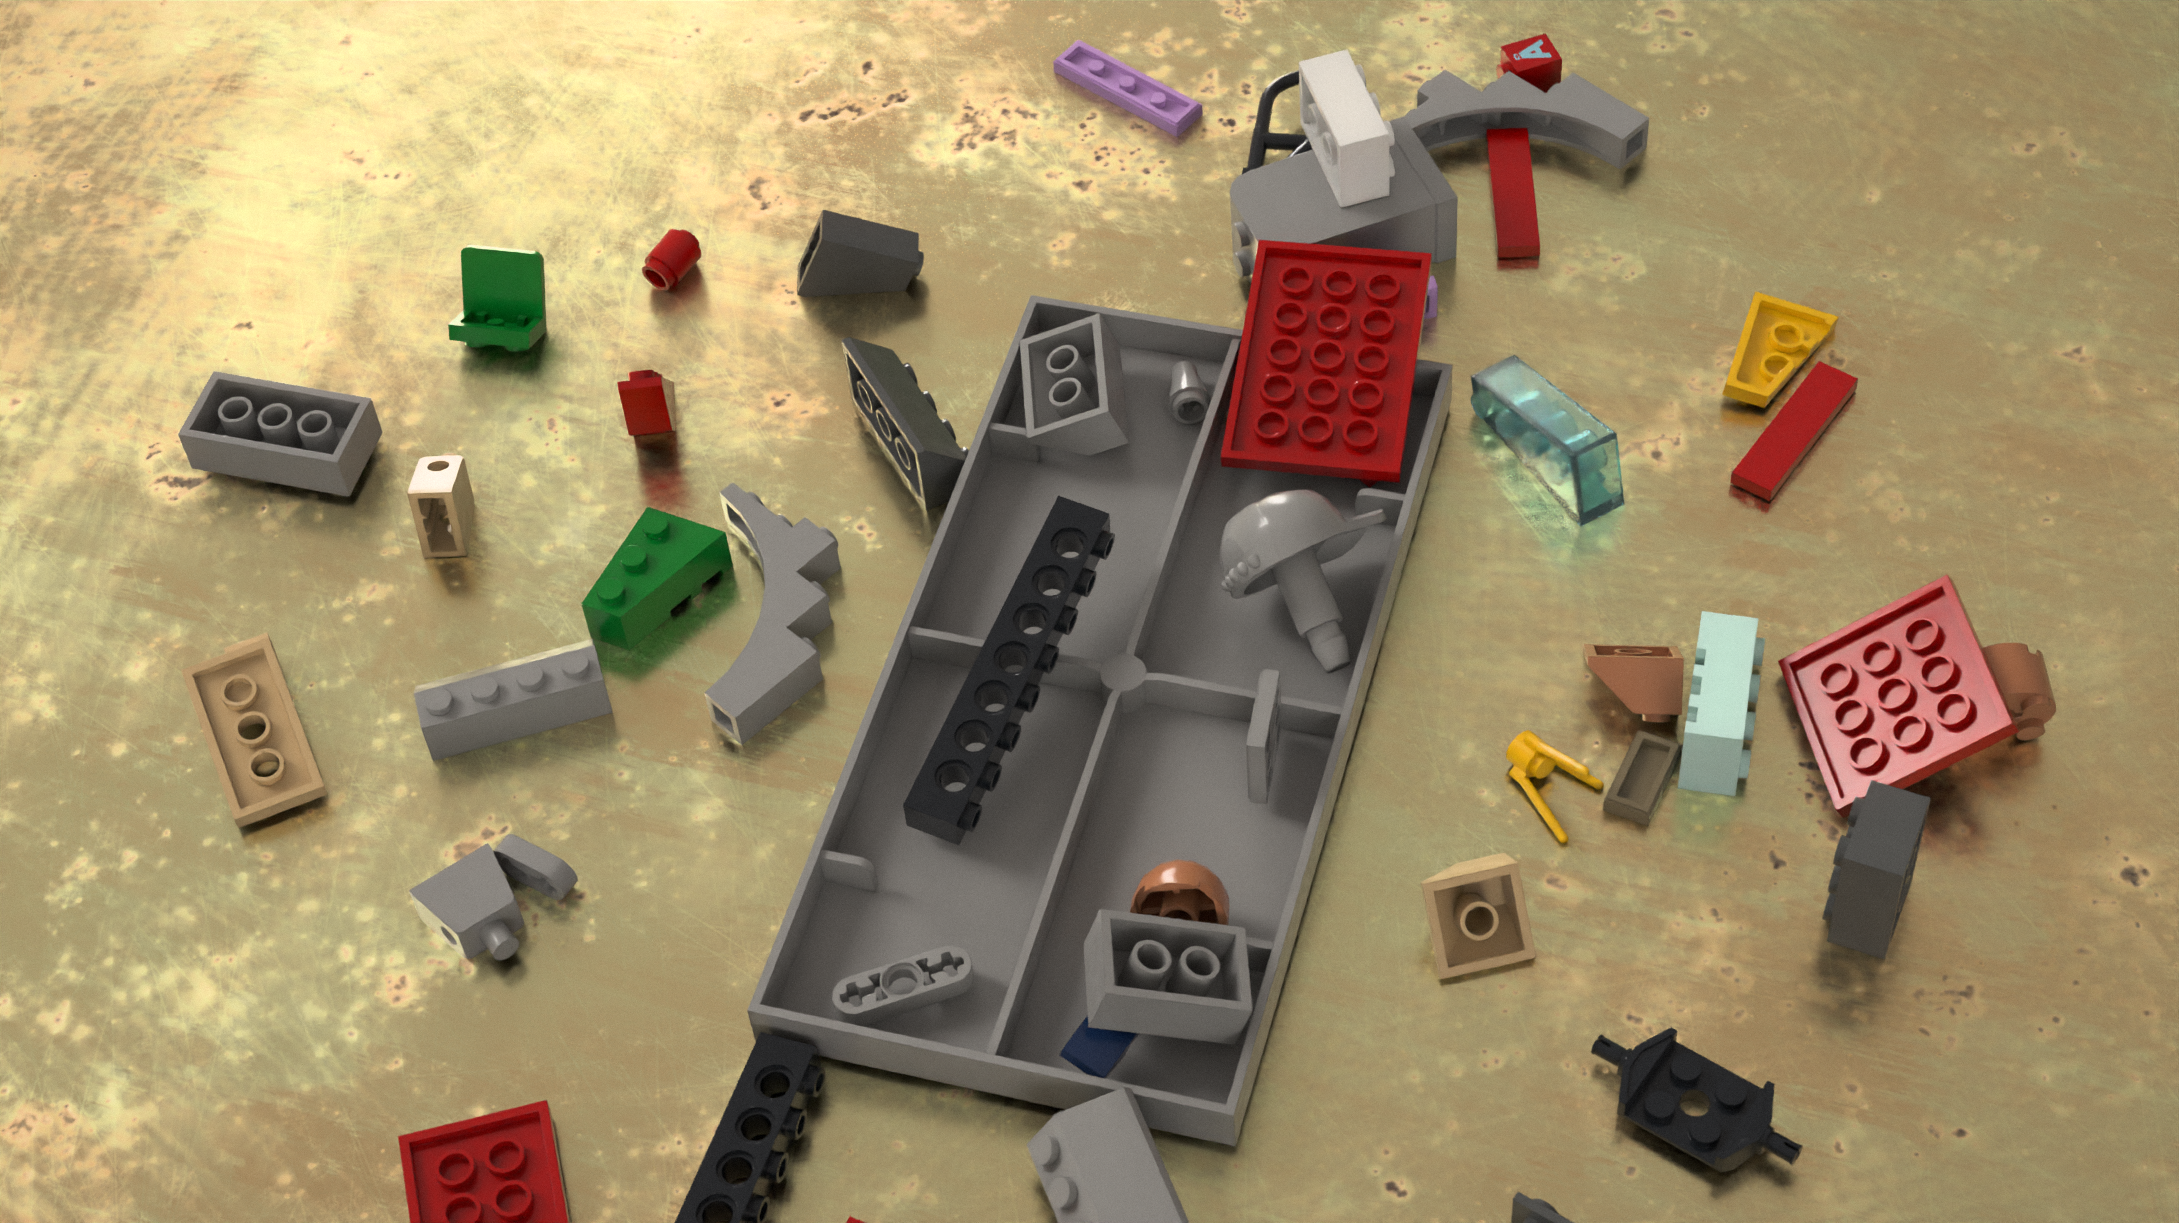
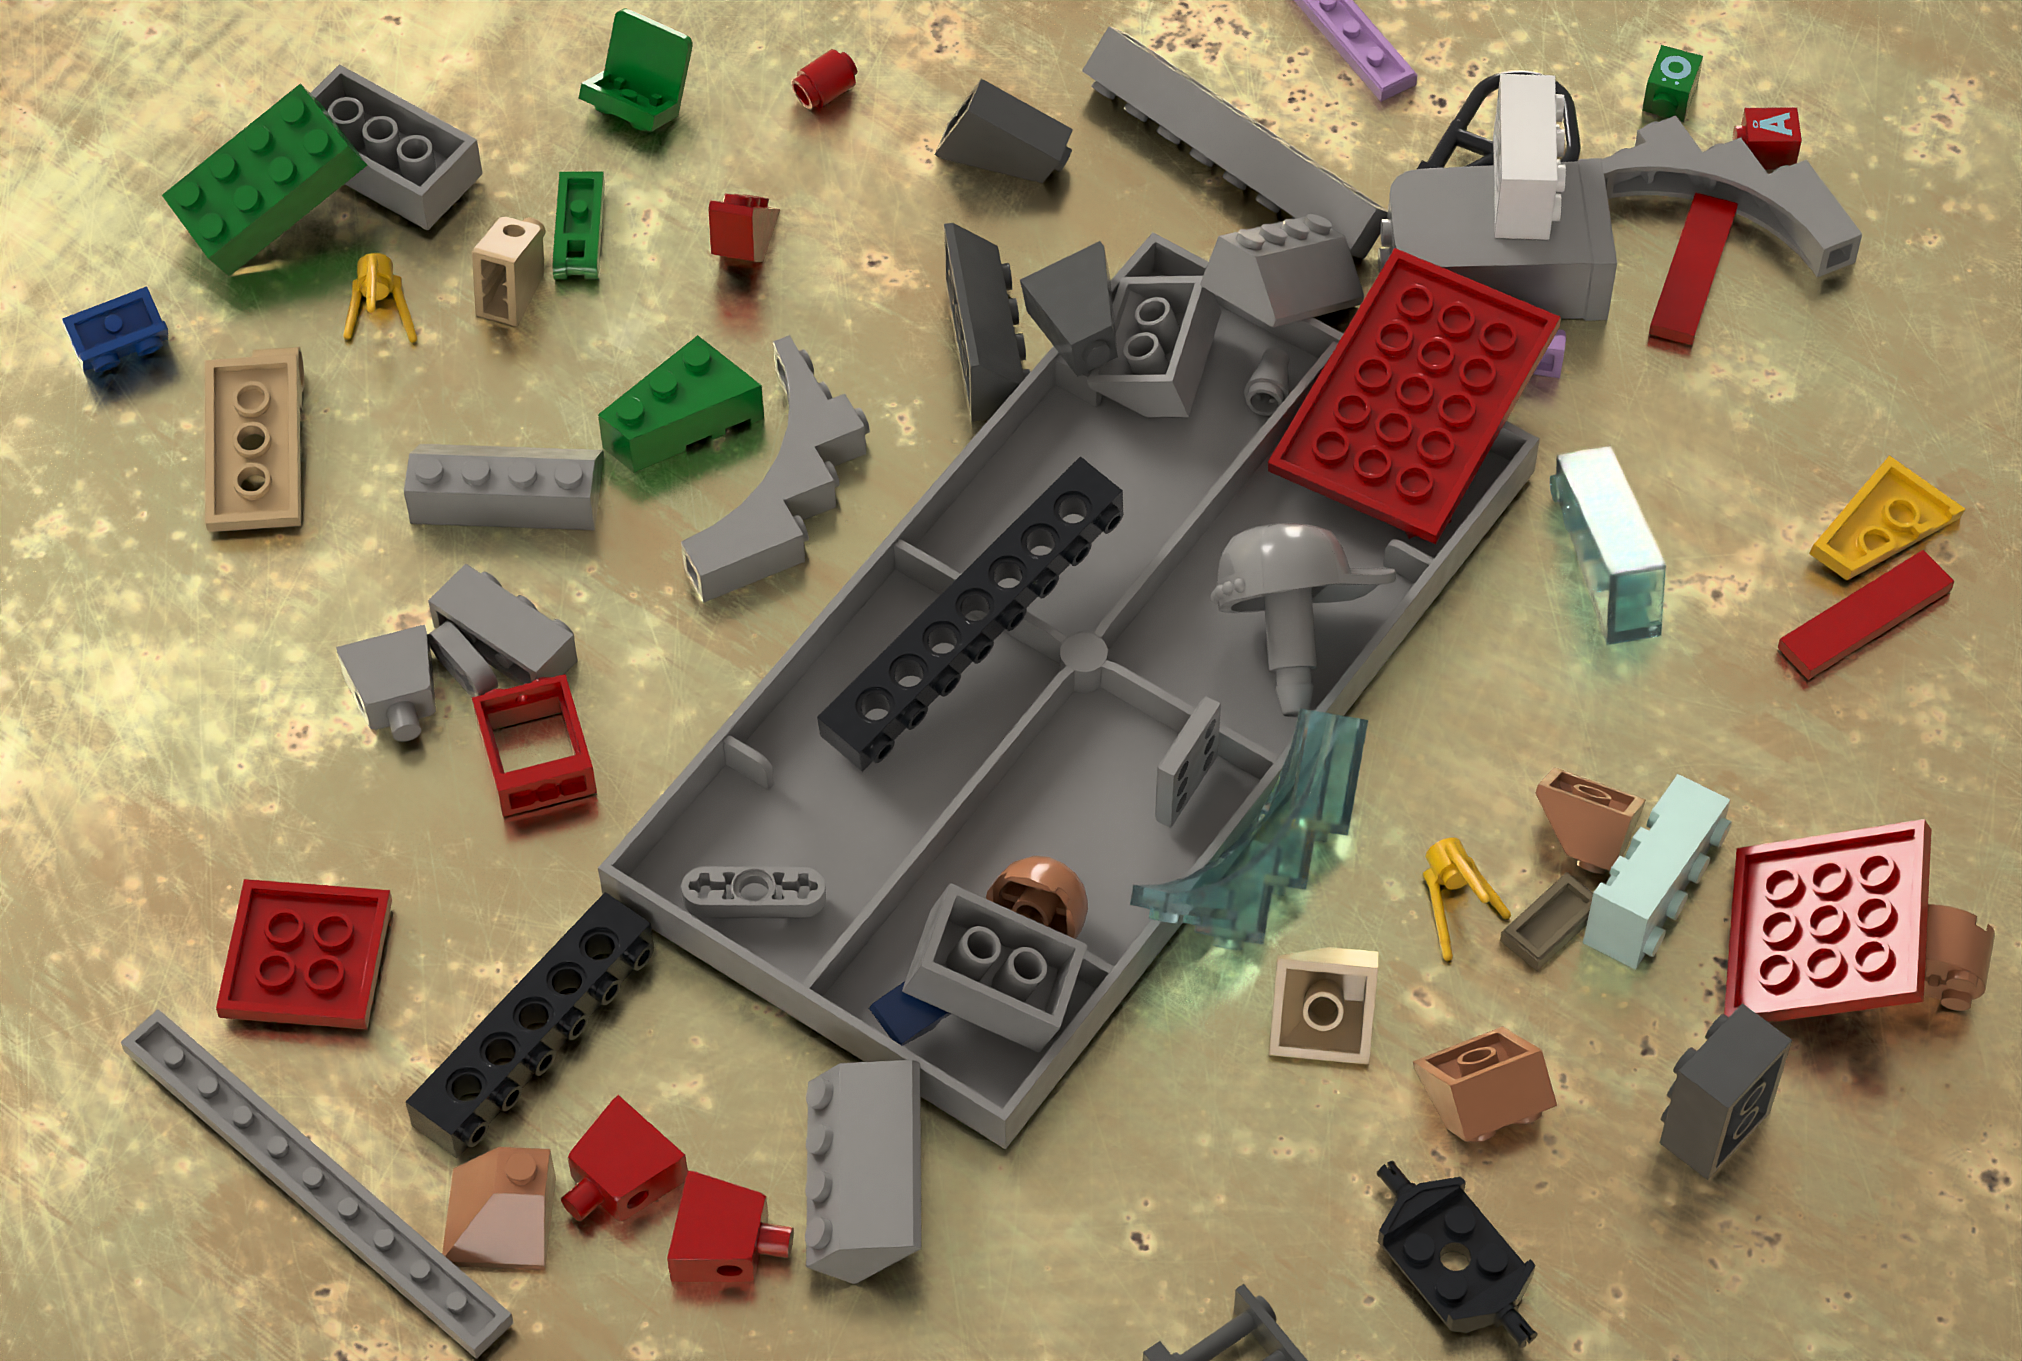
camera: 15 degrees right, 5 degrees up
none -> blue bracket [62,286,168,373]
none -> green brick [162,83,367,276]
none -> yellow plant [343,253,417,343]
none -> light grey brick [428,564,578,685]
none -> red window [472,674,597,817]
none -> green plate [552,171,605,280]
none -> dark grey slope [1020,241,1118,377]
none -> light grey brick [1082,26,1388,259]
none -> clear light blue arch [1130,708,1368,951]
none -> light grey slope [1200,214,1365,328]
none -> nougat slope [1413,1026,1557,1142]
none -> green brick [1642,45,1703,122]

